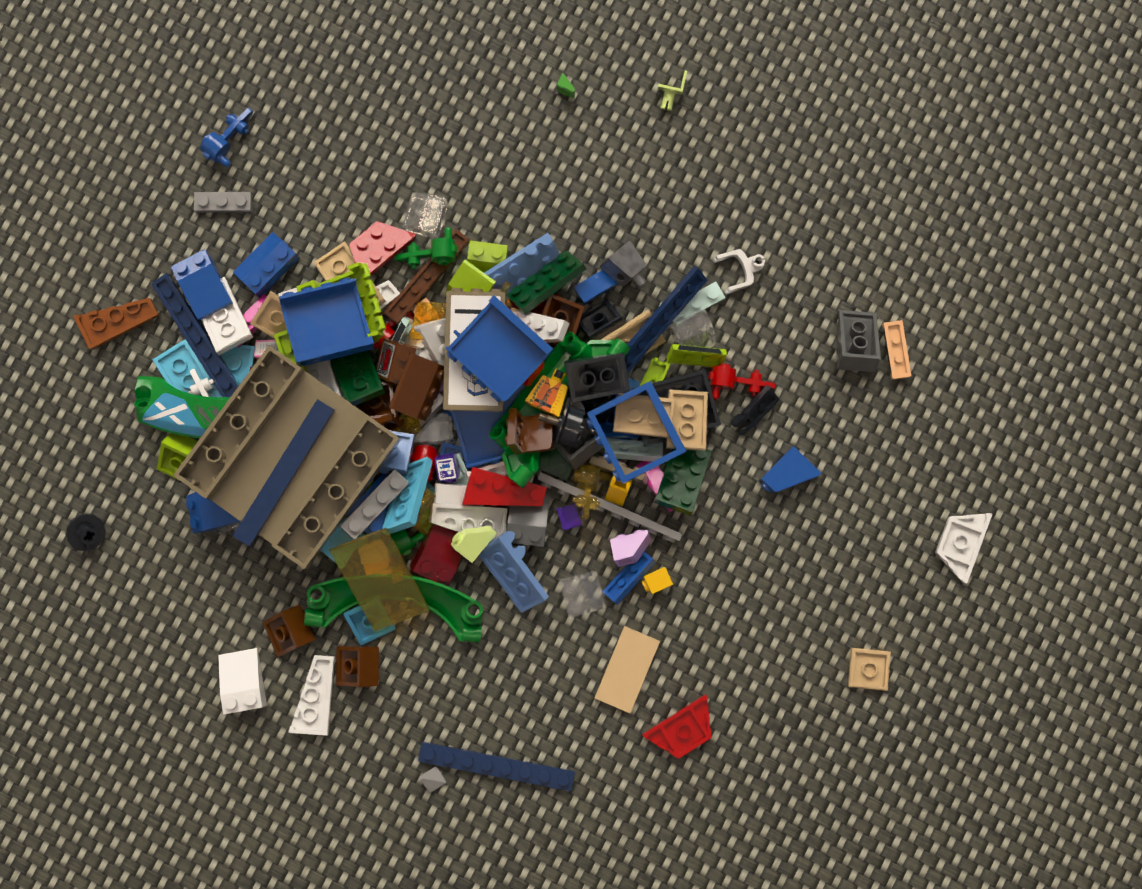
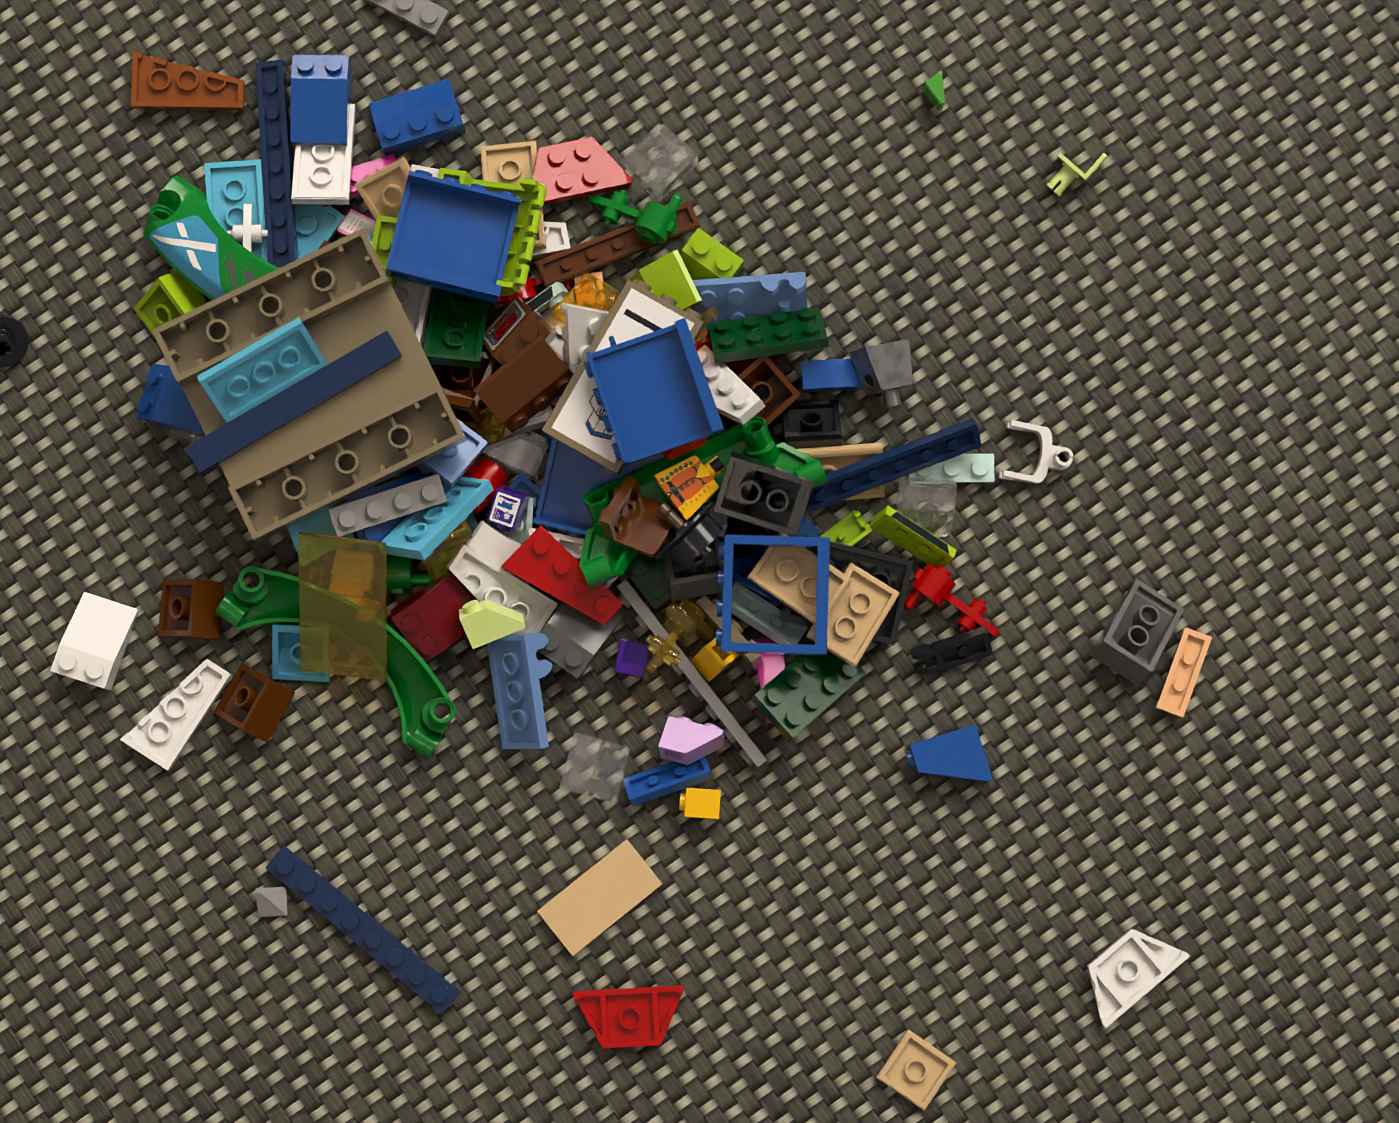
camera: 30 degrees right, 0 degrees up
none -> medium azure plate [197,317,328,423]

